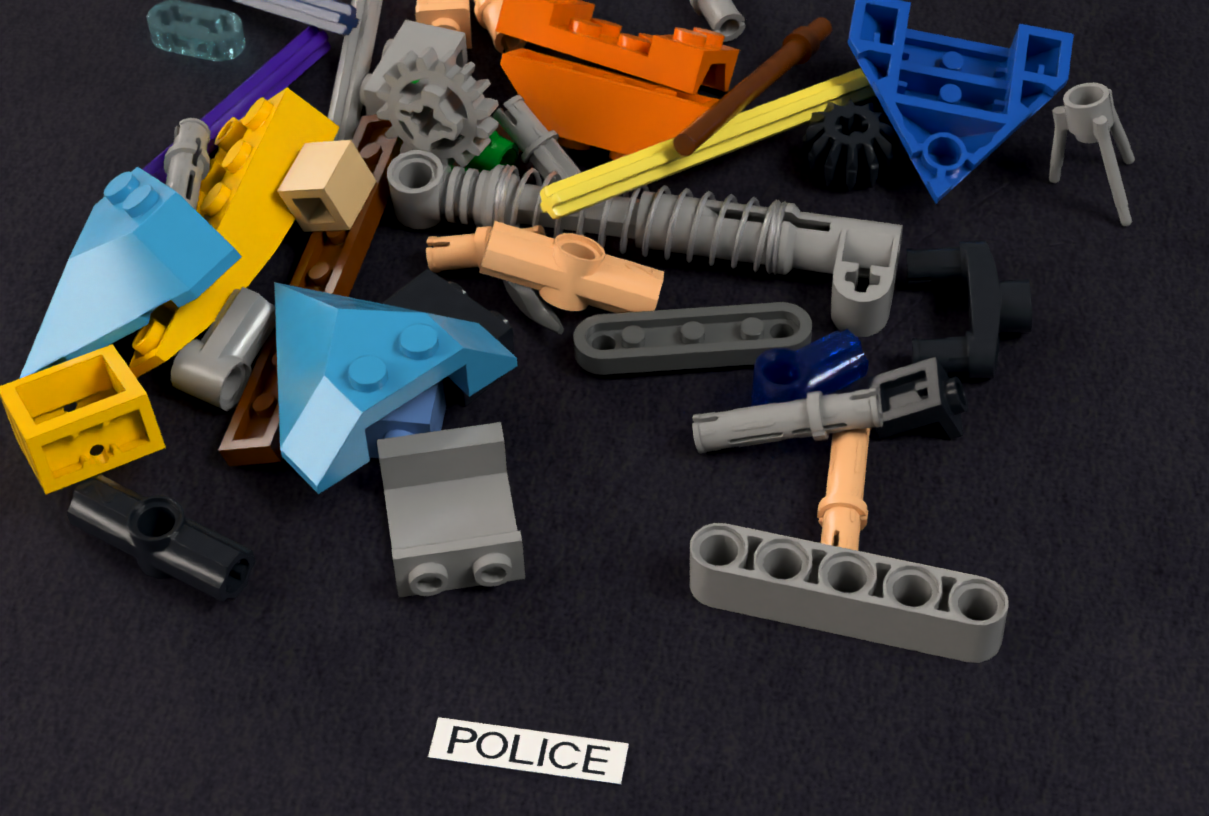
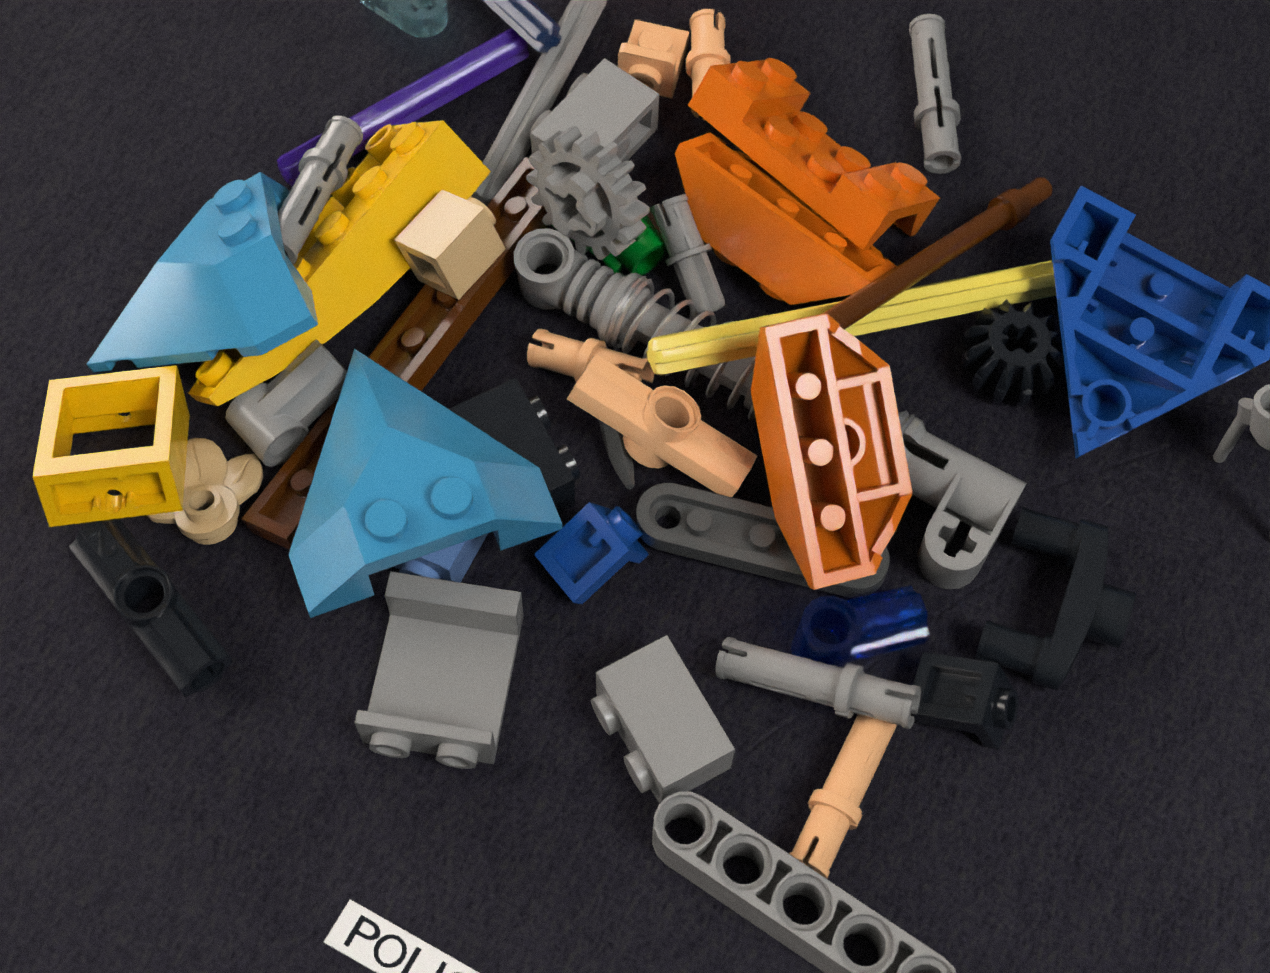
camera: 15 degrees right, 15 degrees up
none -> tan plate [146,438,263,545]
none -> blue bracket [534,502,649,604]
none -> light grey brick [591,635,735,804]
none -> orange wedge [751,314,913,590]

